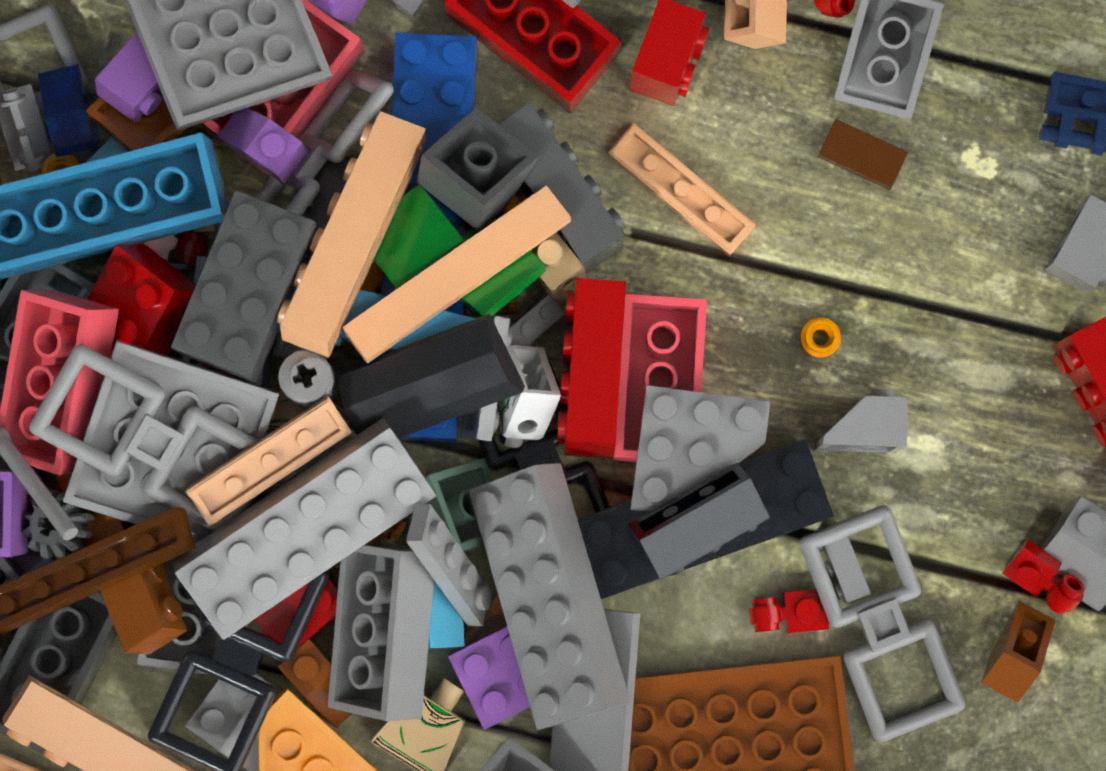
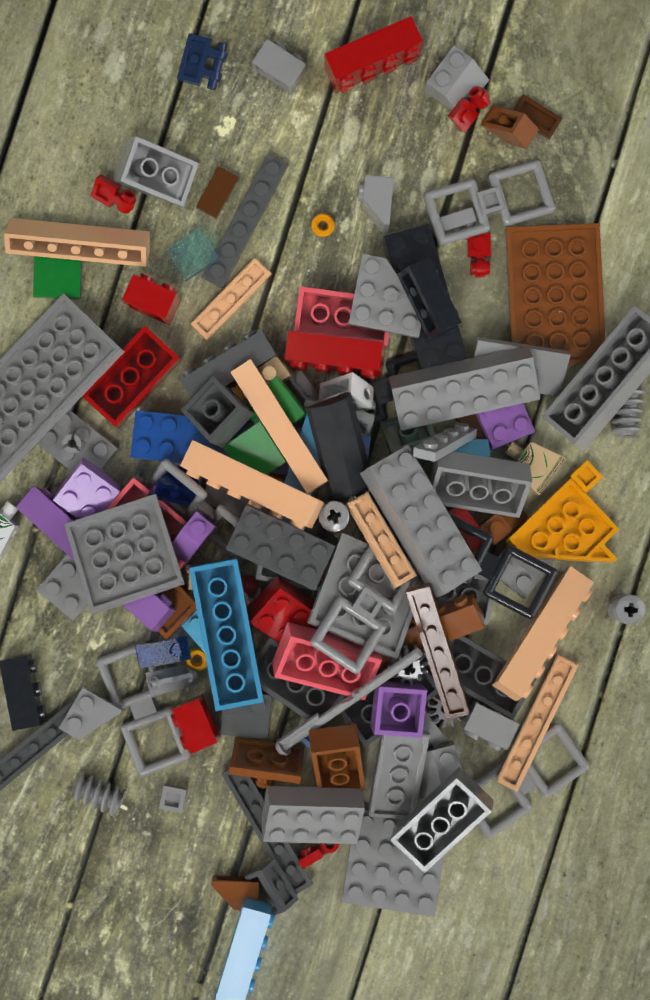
camera: 90 degrees left, 5 degrees up
none -> clear blue slope [148,466,199,505]
none -> clear light blue piece [167,227,220,282]
none -> dark grey plate [202,154,288,289]
none -> reddish brown tile [514,94,563,140]

